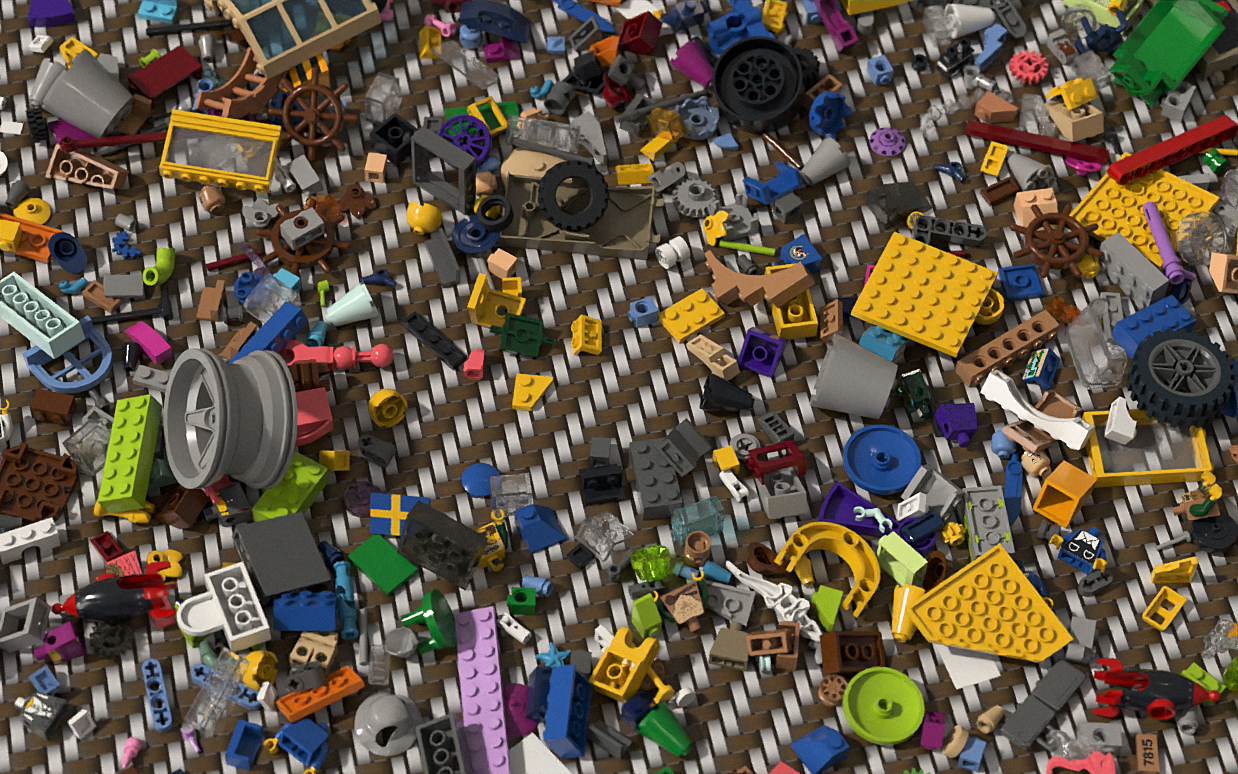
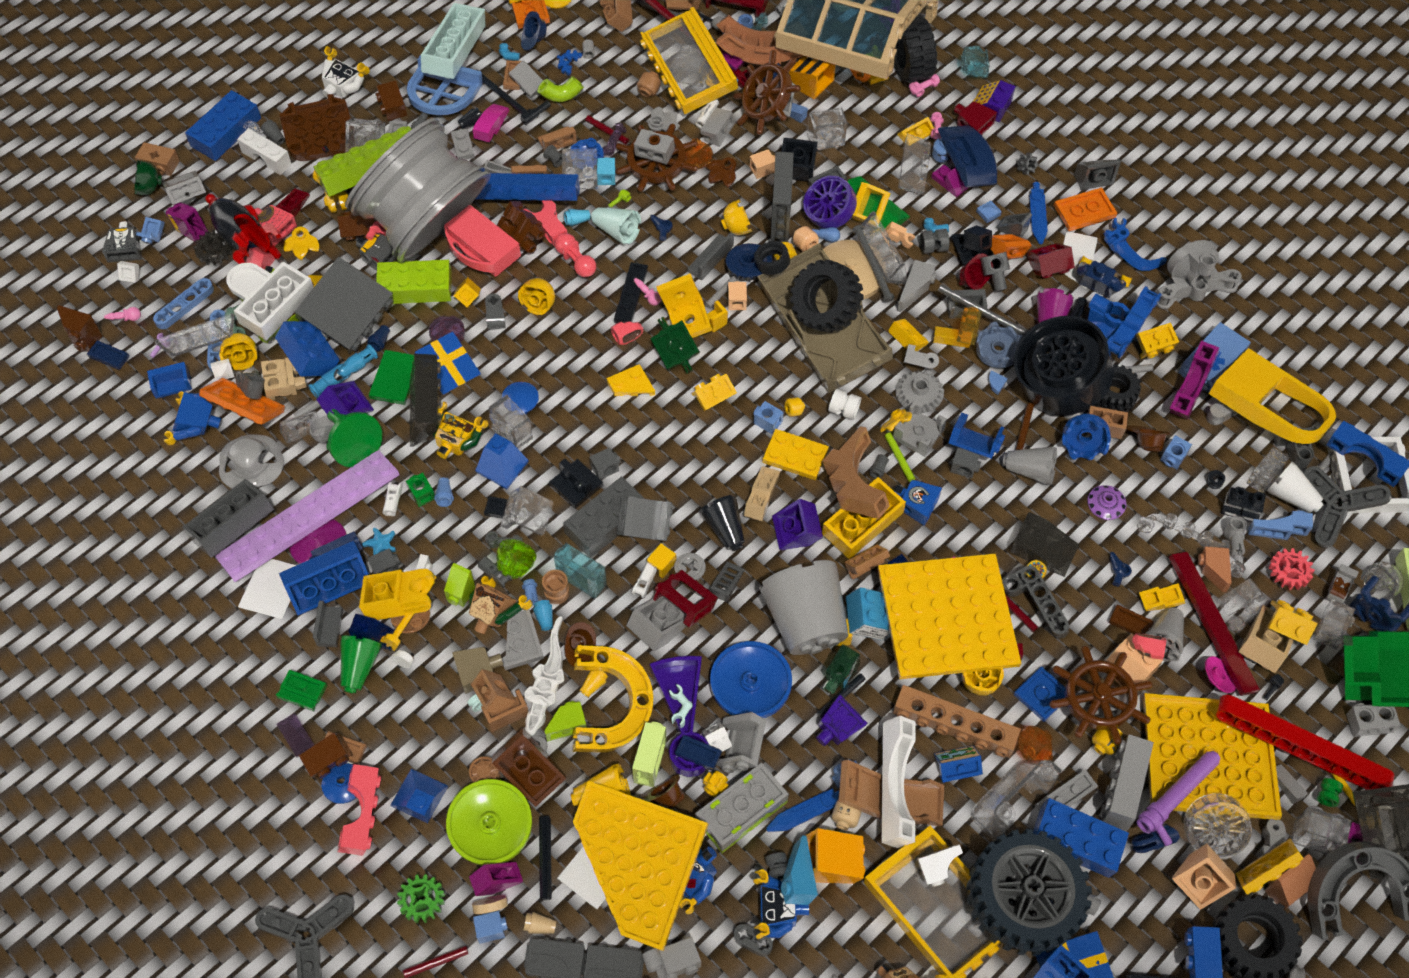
camera: 60 degrees right, 5 degrees up
none -> dark purple slope [317,381,374,415]
none -> black axle [539,816,552,900]
none -> bright pink bar [634,278,662,306]
none -> dark azure slope [781,835,818,905]
none -> yellow piece [784,397,805,417]
none -> reddish brown piece [1126,425,1171,452]
none -> coral rock [1132,633,1166,660]

